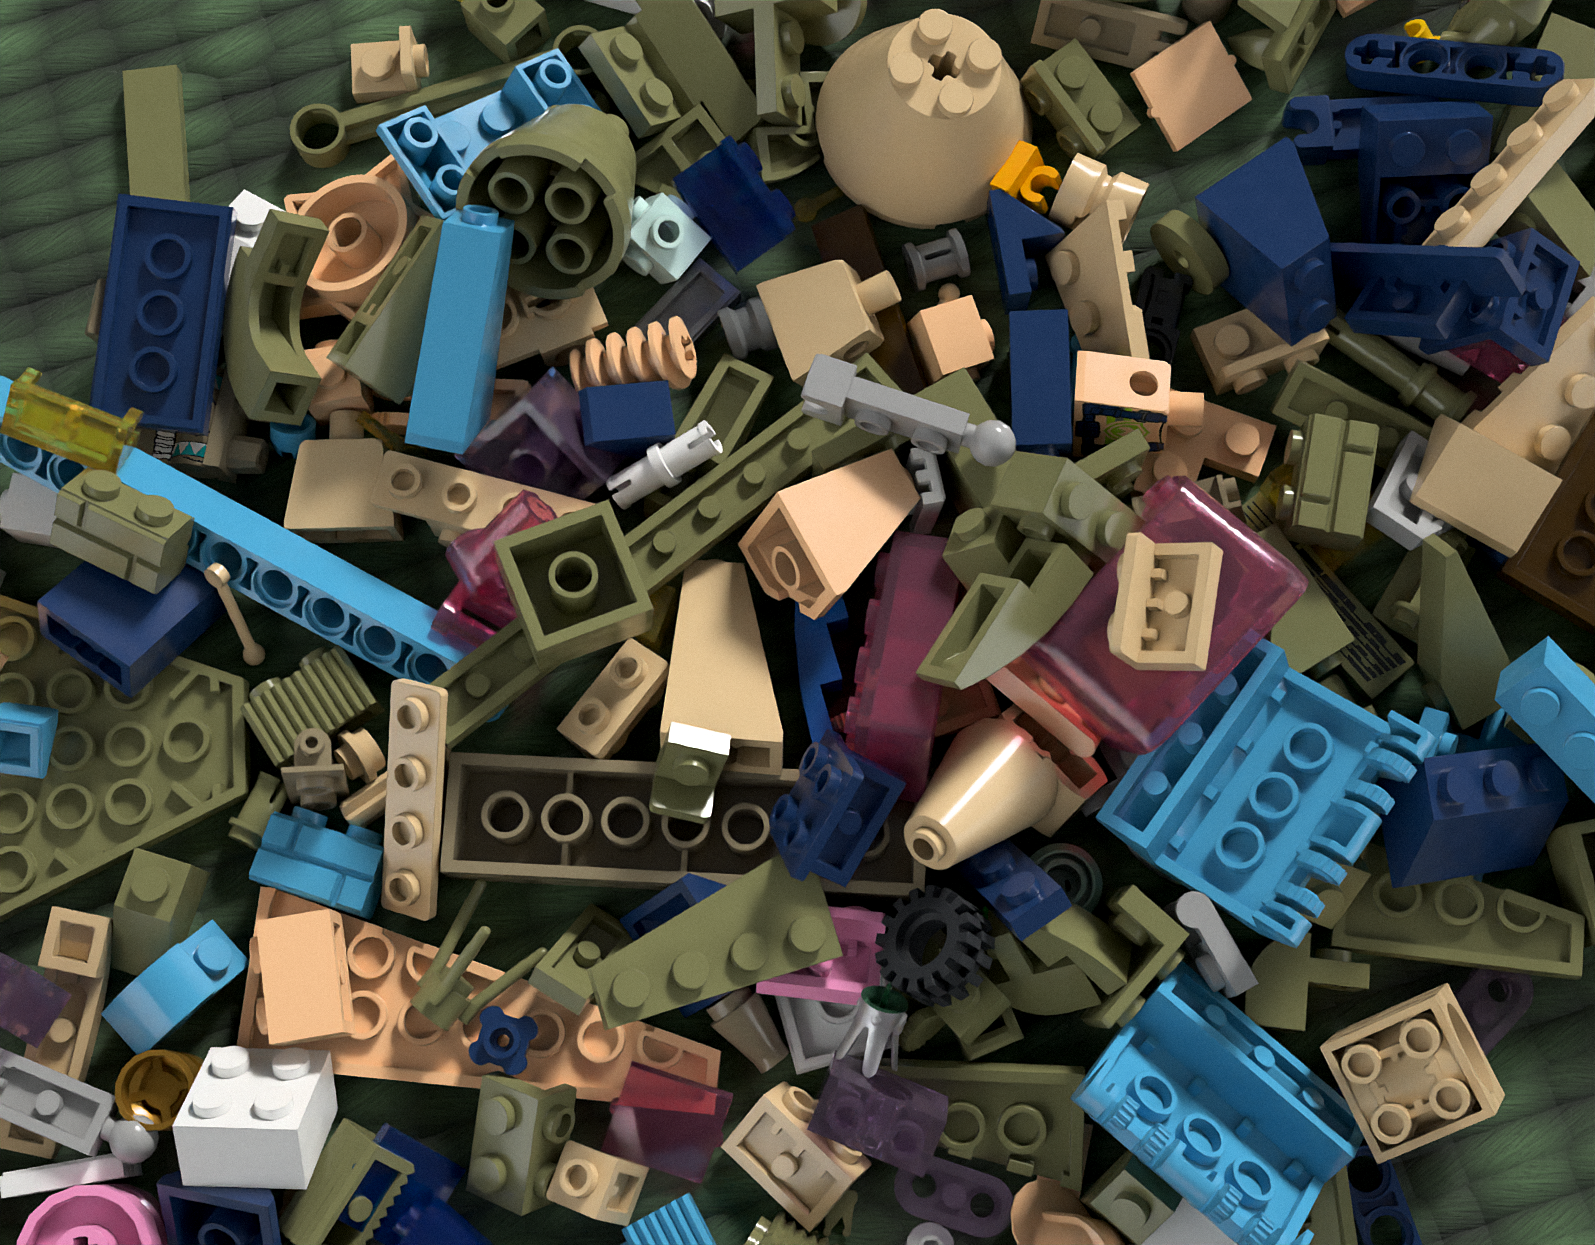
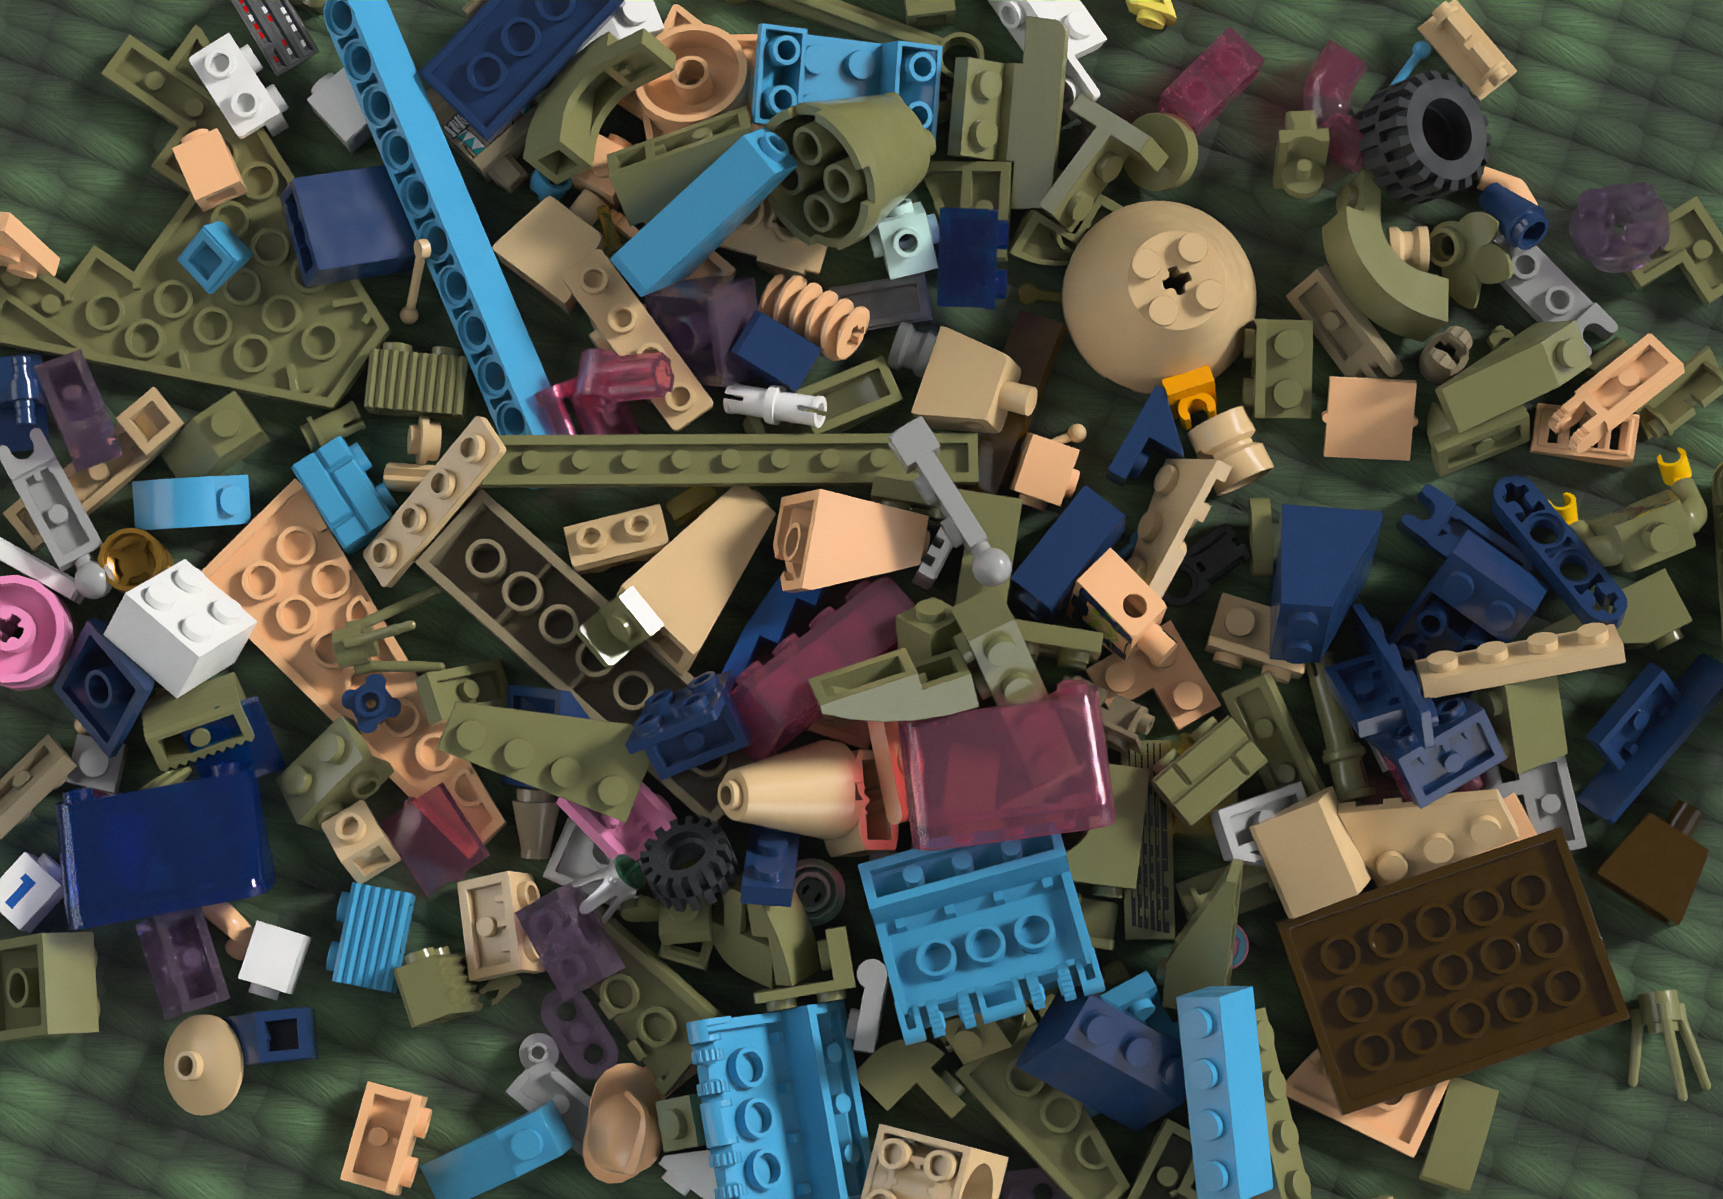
camera: 40 degrees right, 5 degrees up
clear yellow hinge [0,367,144,474] -> none
olive brick [49,467,195,595] -> none
light nougat brick [249,909,356,1046] -> none
dark tan hinge [281,728,350,811] -> none
olive brick [493,500,654,672] -> none
dark grey bush [902,228,971,293] -> none
tan bracket [1107,532,1223,671] -> none

